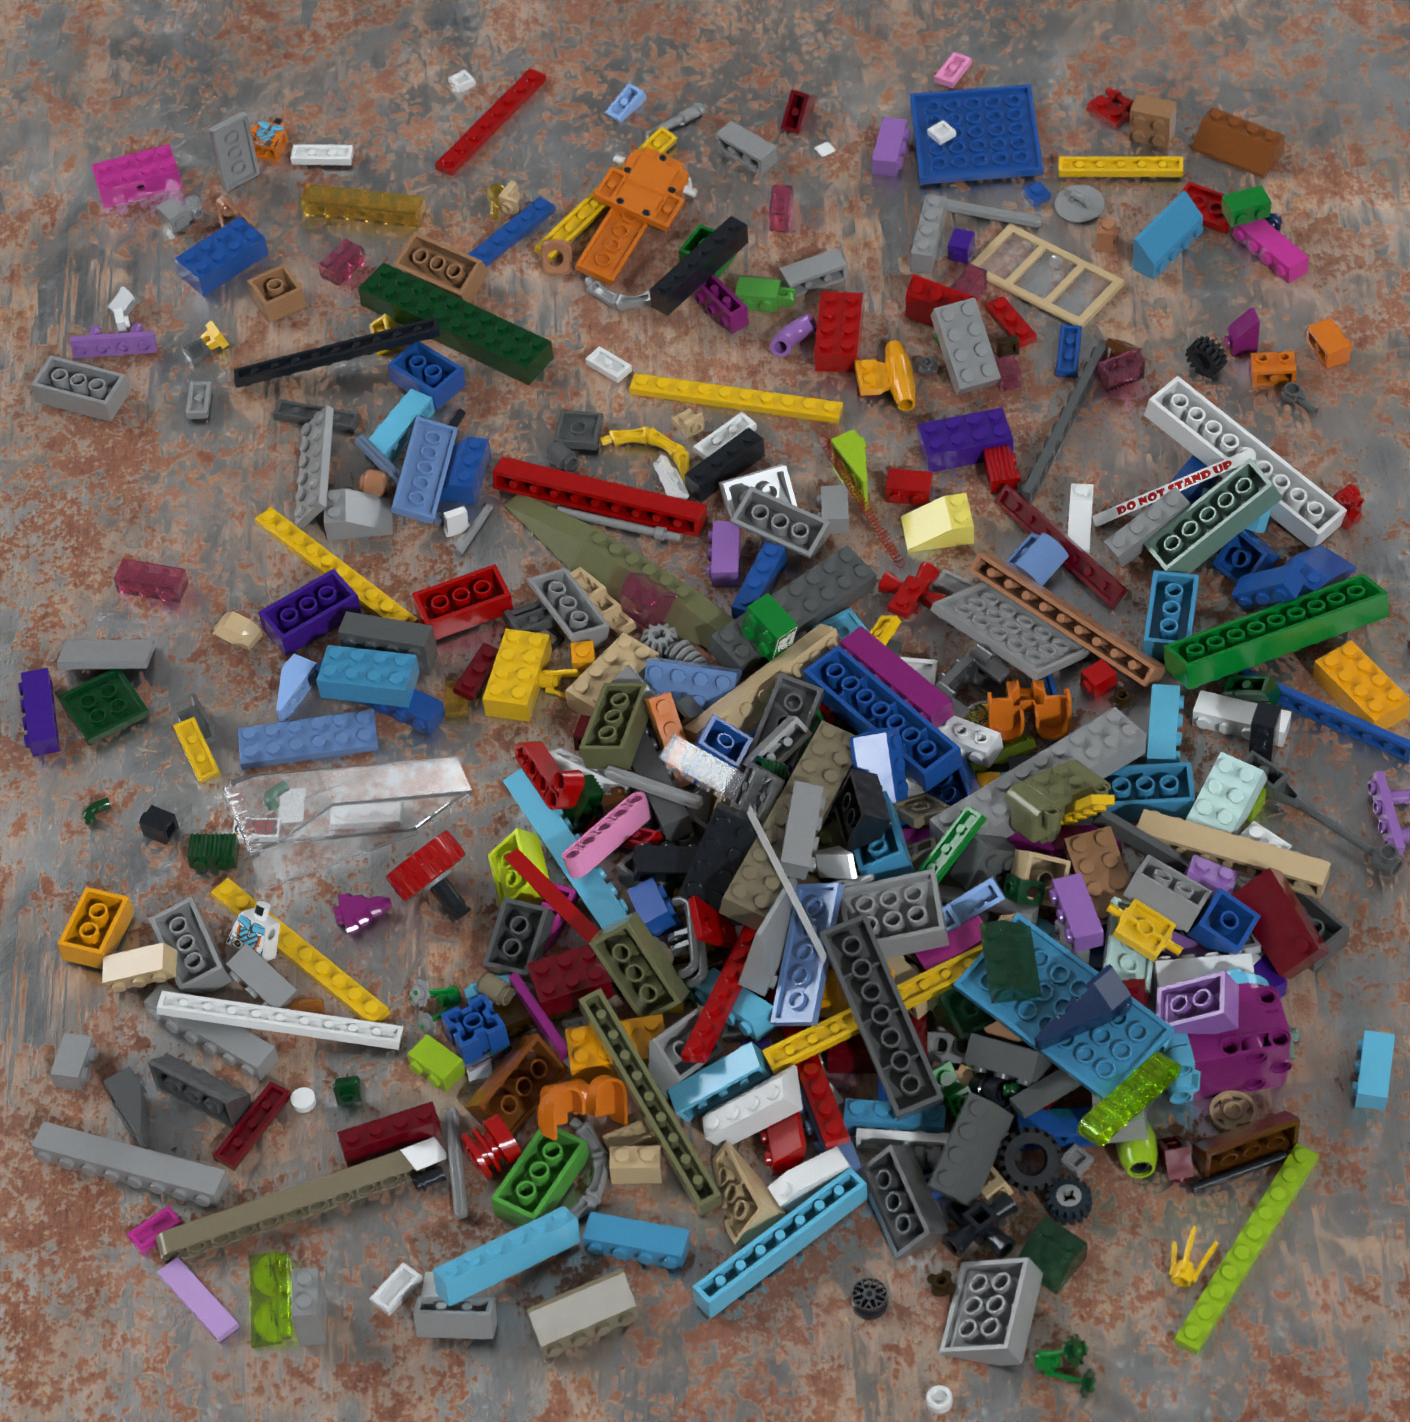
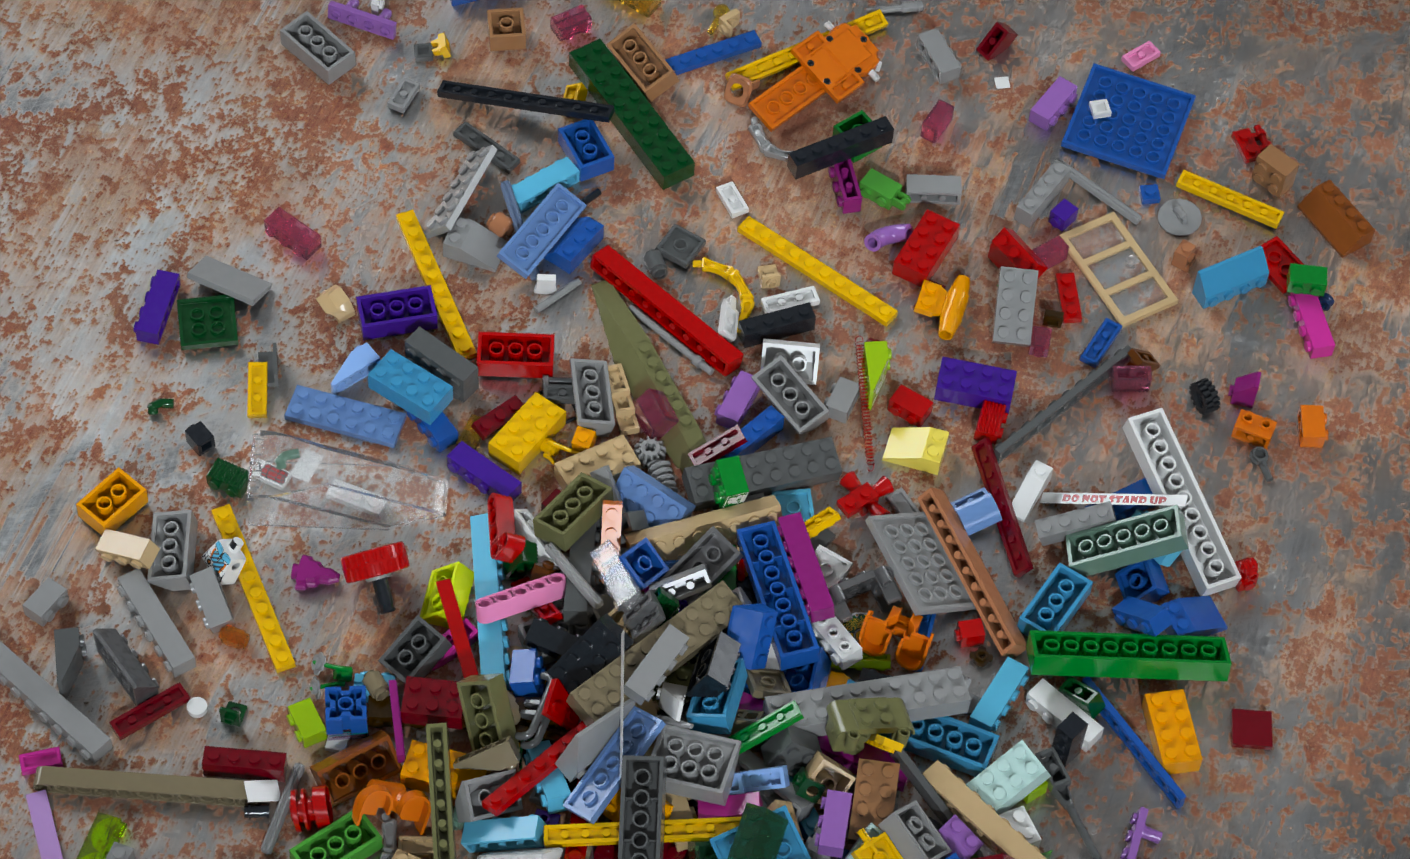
camera: 15 degrees right, 5 degrees up
white plate [157,991,403,1050] -> none
flat silver plate [916,356,939,377] -> none
none -> dark purple brick [447,441,522,501]
none -> dark tan slope [453,735,521,771]
none -> plate [688,424,748,466]

